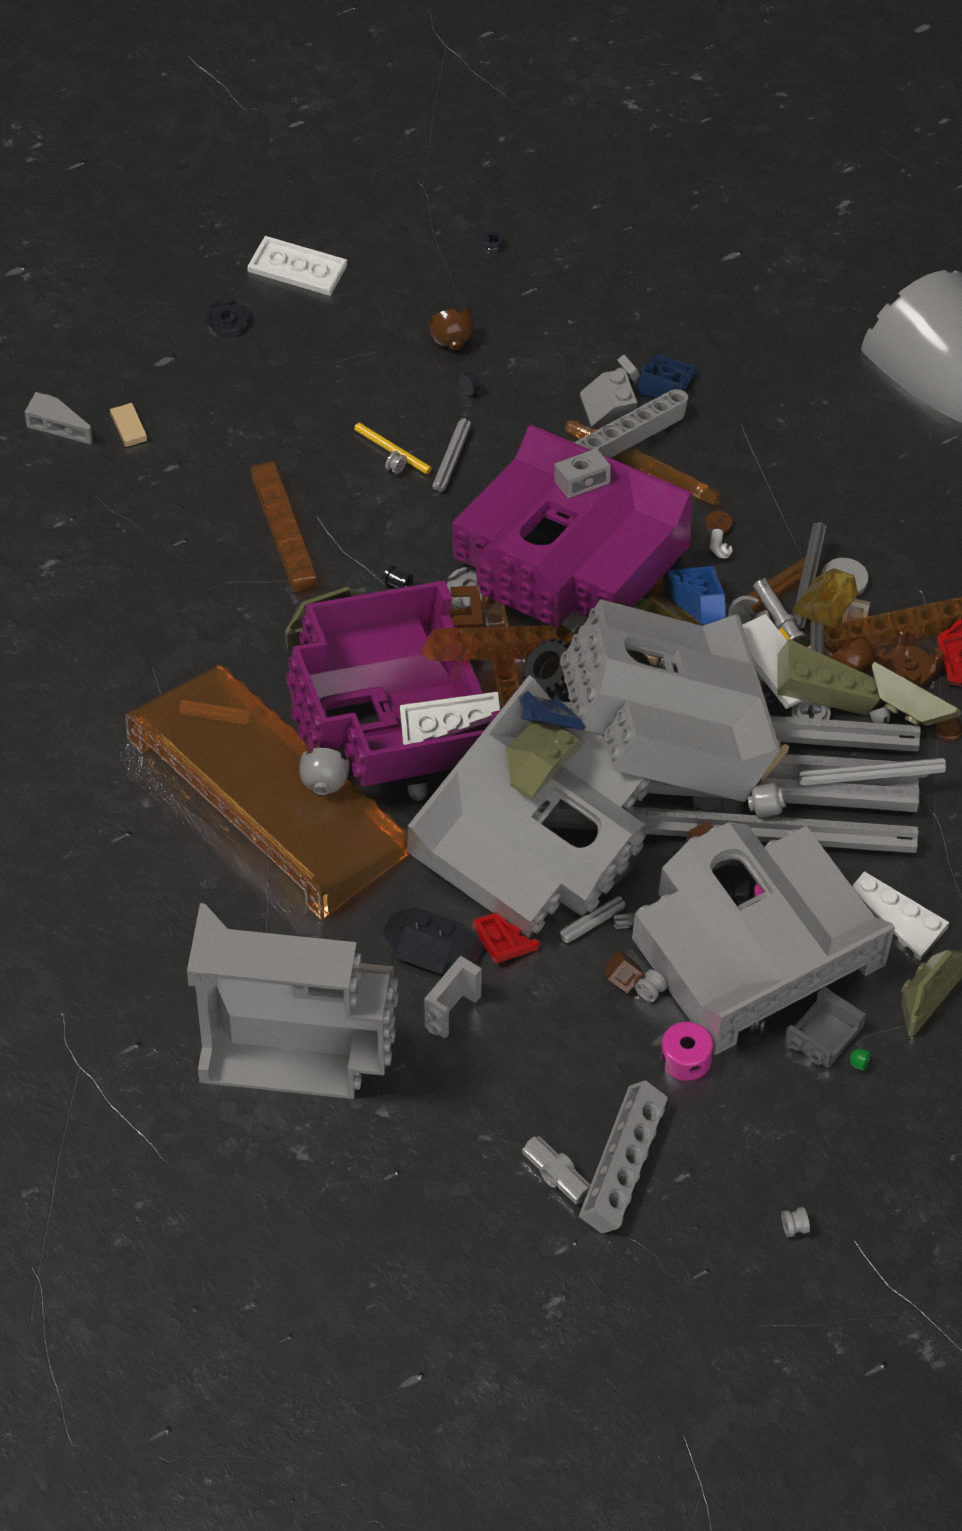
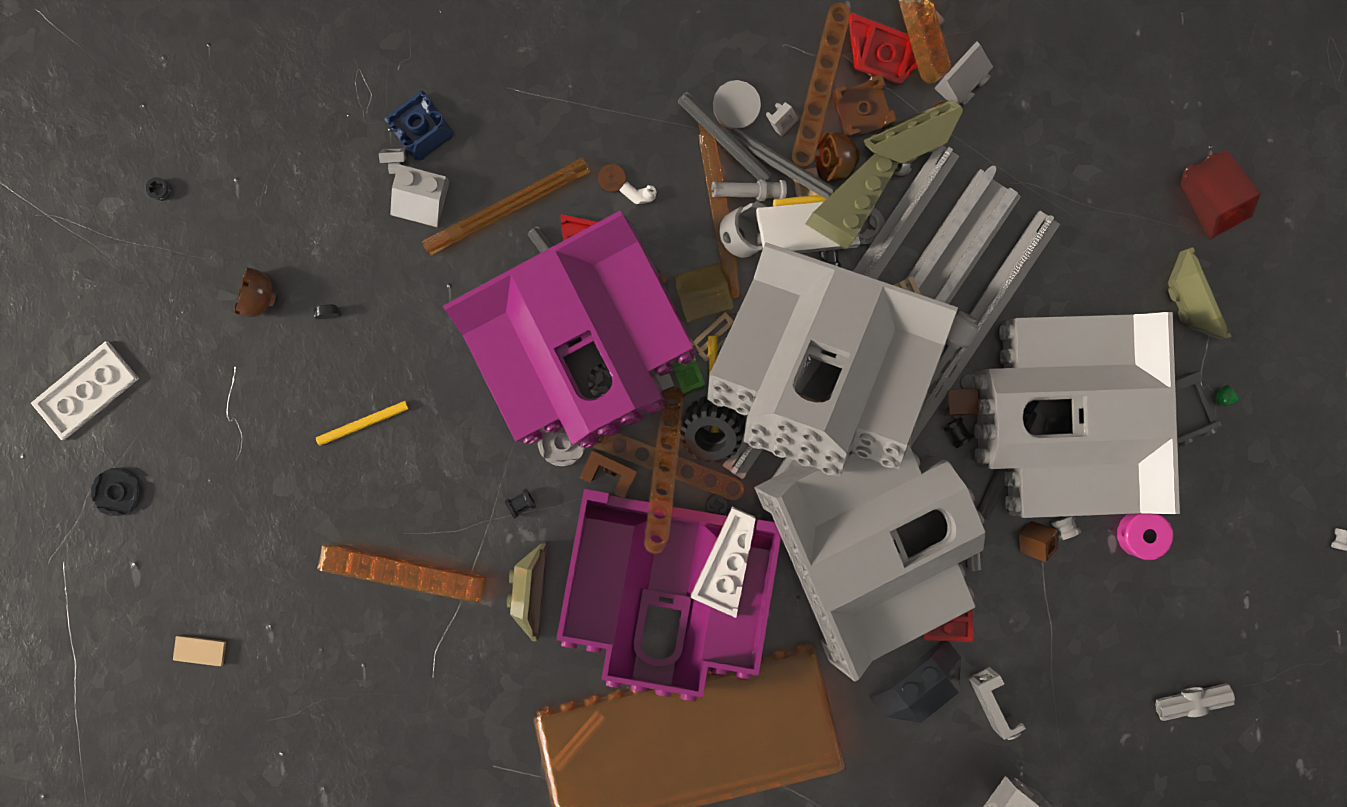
camera: 60 degrees left, 35 degrees up
light grey slope [25,392,92,444] -> none
light grey cylinder [299,748,350,795] -> none
light grey bush [385,451,407,475] -> none
light grey axle [433,418,472,493] -> none
olive wedge [506,721,584,800] -> none
dark blue slope [520,691,586,730] -> none
light grey brick [554,448,610,498] -> none
light grey beam [574,389,688,458] -> none
light grey brick [578,1080,668,1234] -> none
blue wedge [666,566,726,625] -> none
clear yellow slope [792,568,858,628] -> none
light grey axle [798,758,946,786] -> none
white wing [852,871,949,962] -> none

